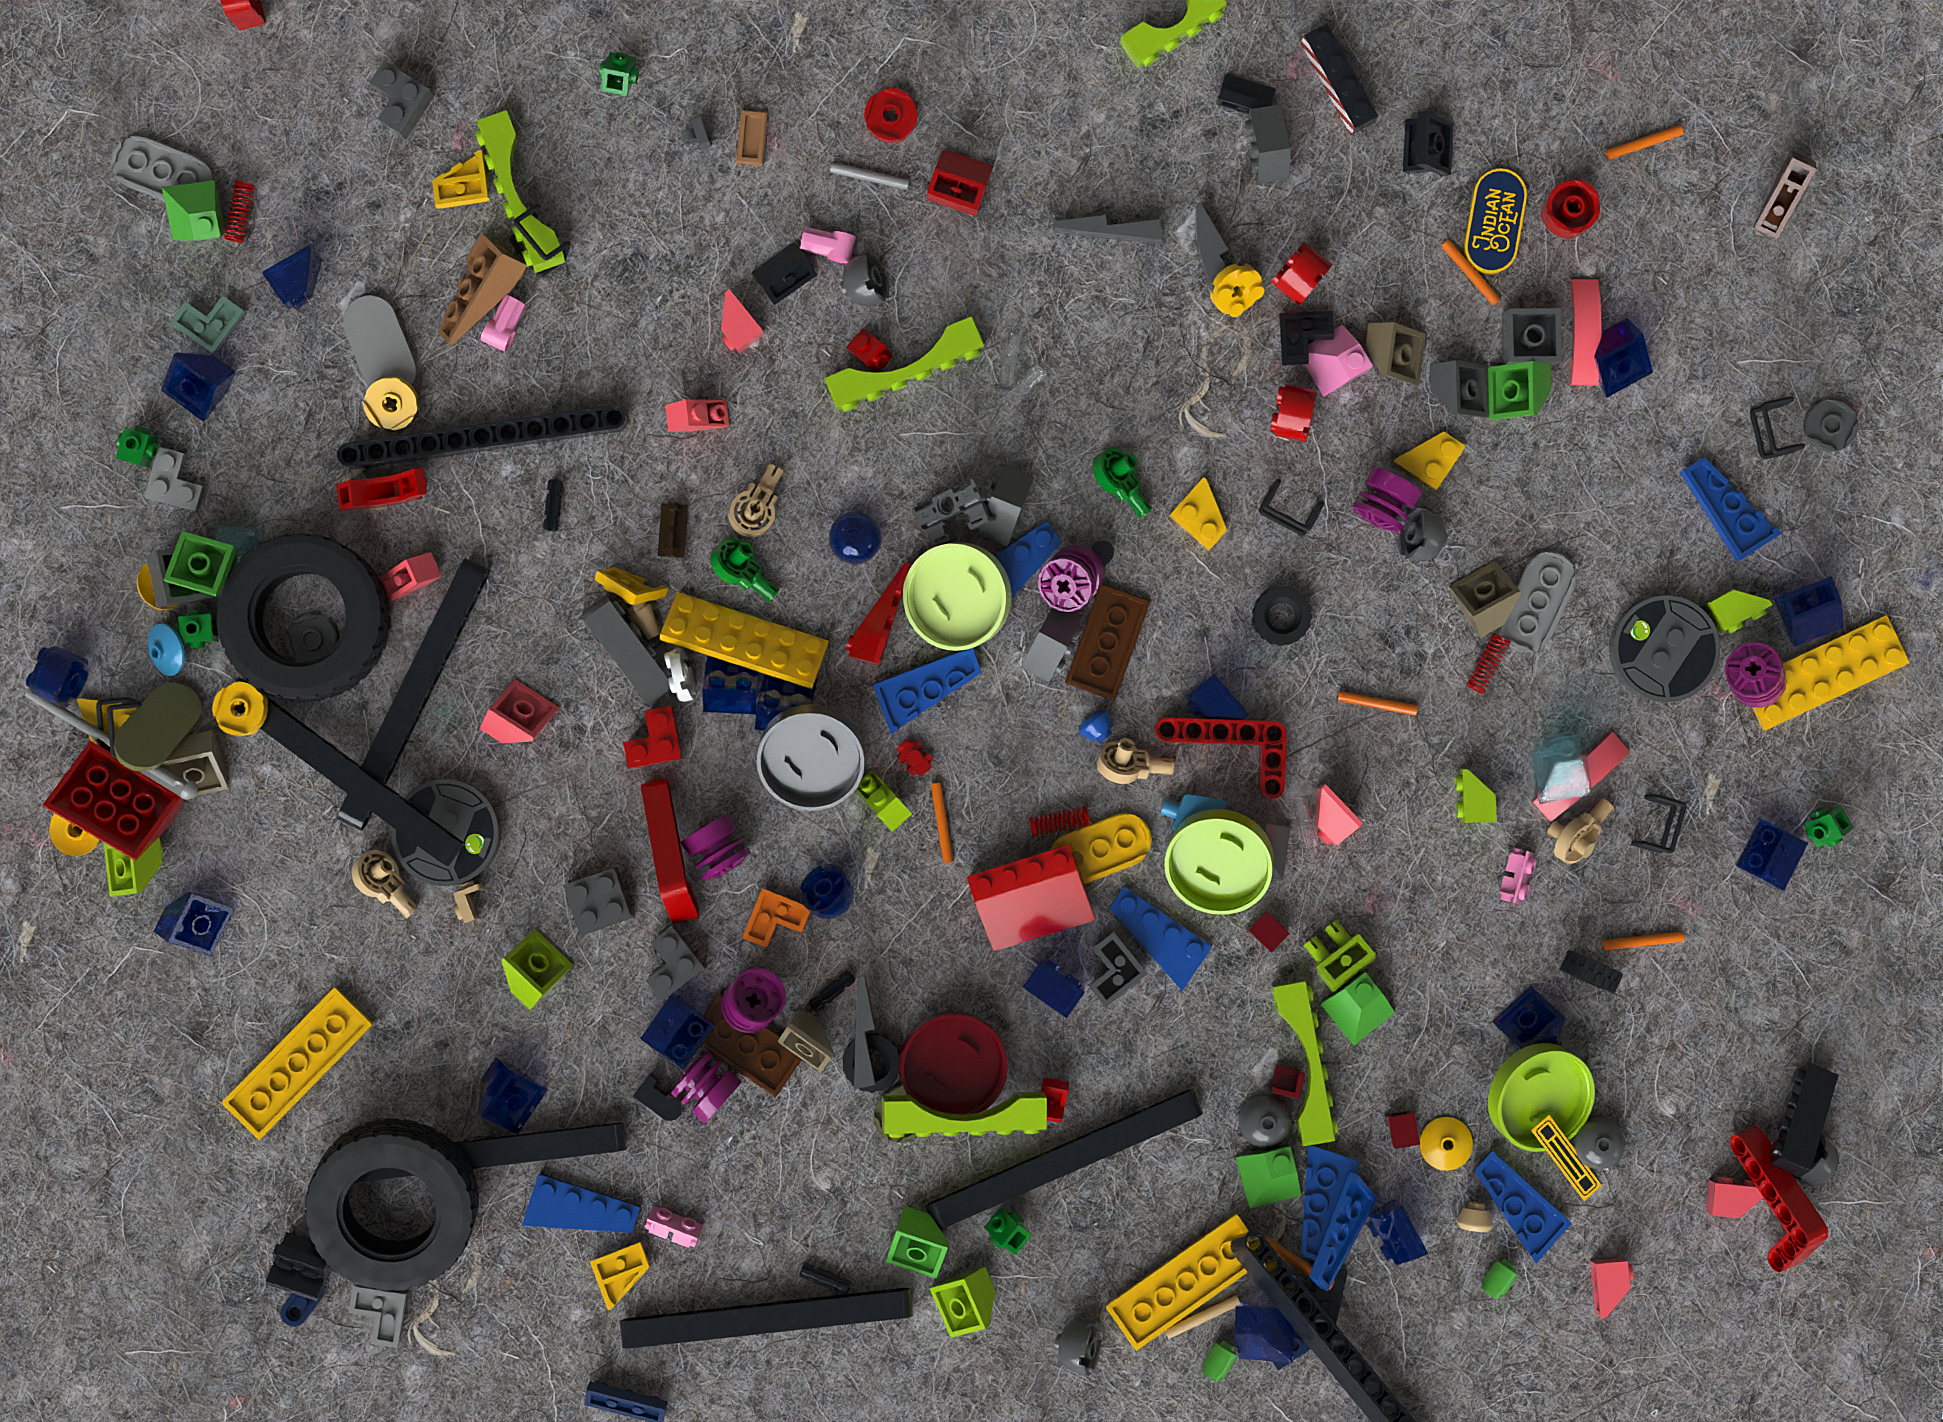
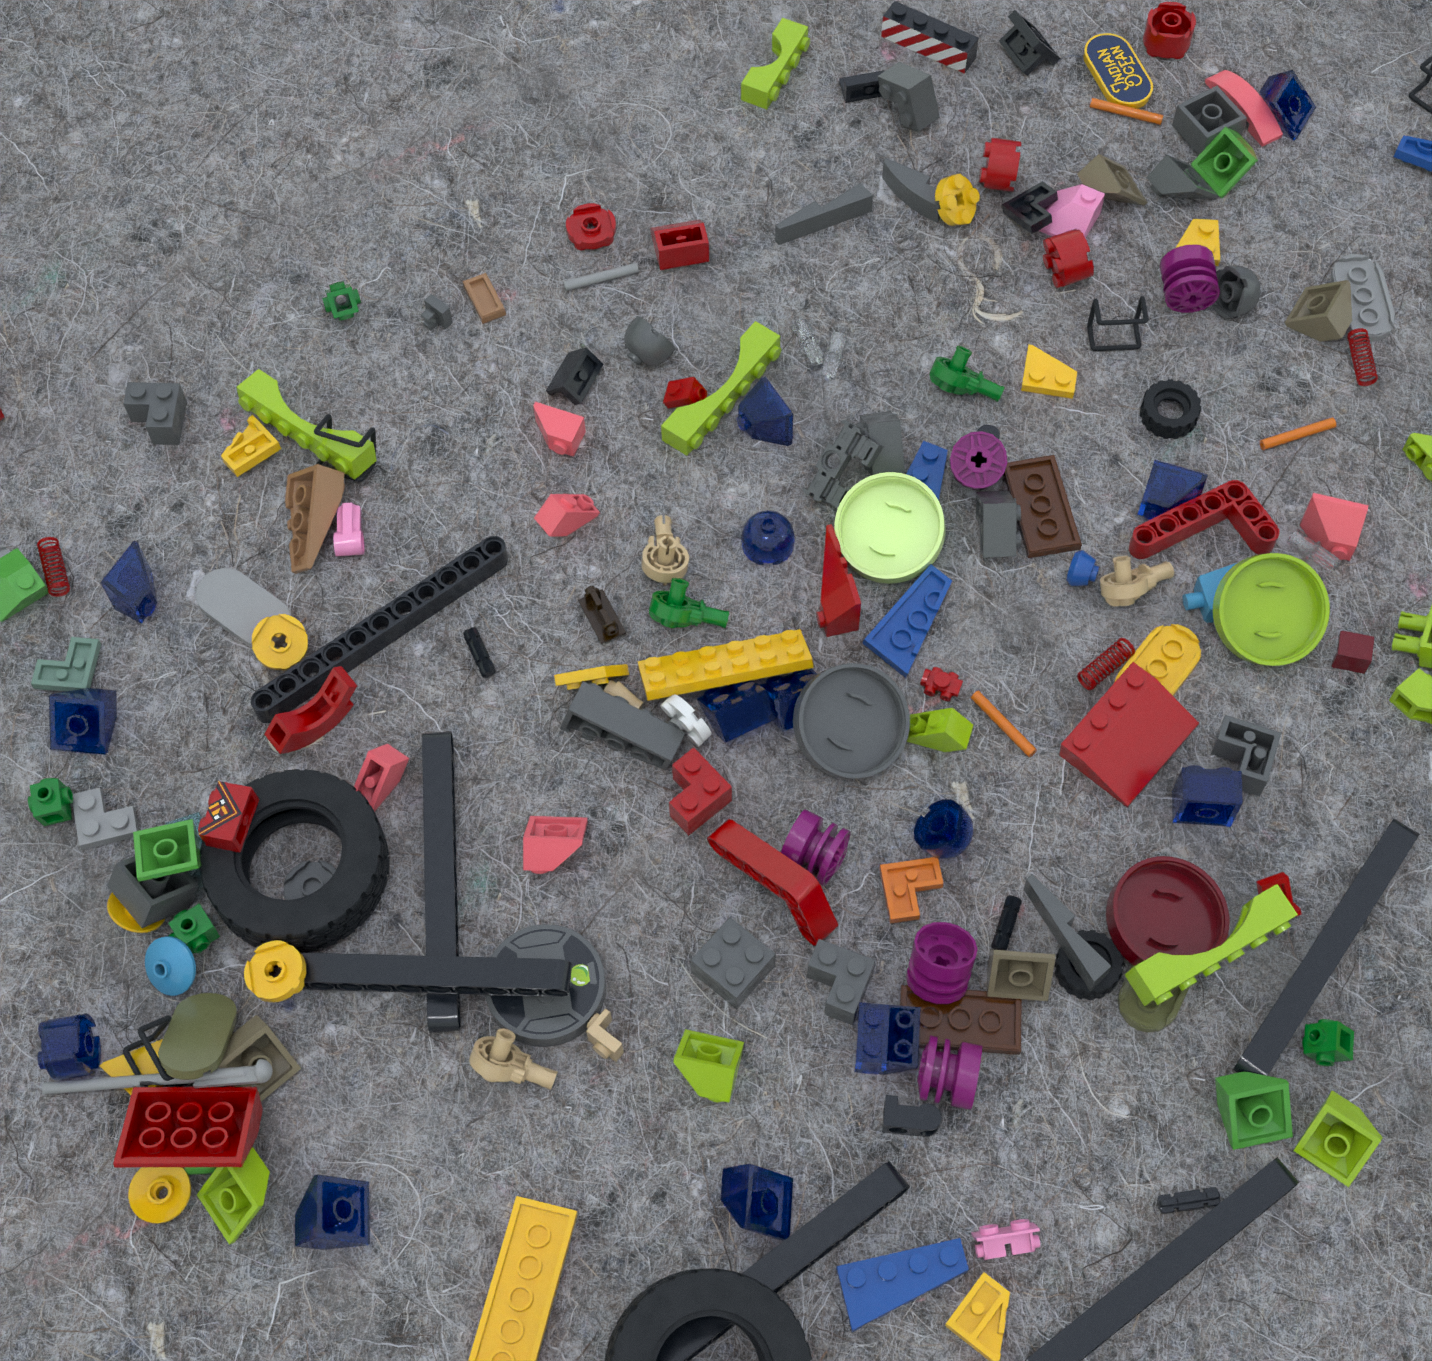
camera: 25 degrees left, 25 degrees down
bright pink piece [800,227,856,264] -> none
blue wing [1109,886,1212,991] -> none
none -> red brick [198,781,259,853]
none -> clear blue slope [736,376,794,446]

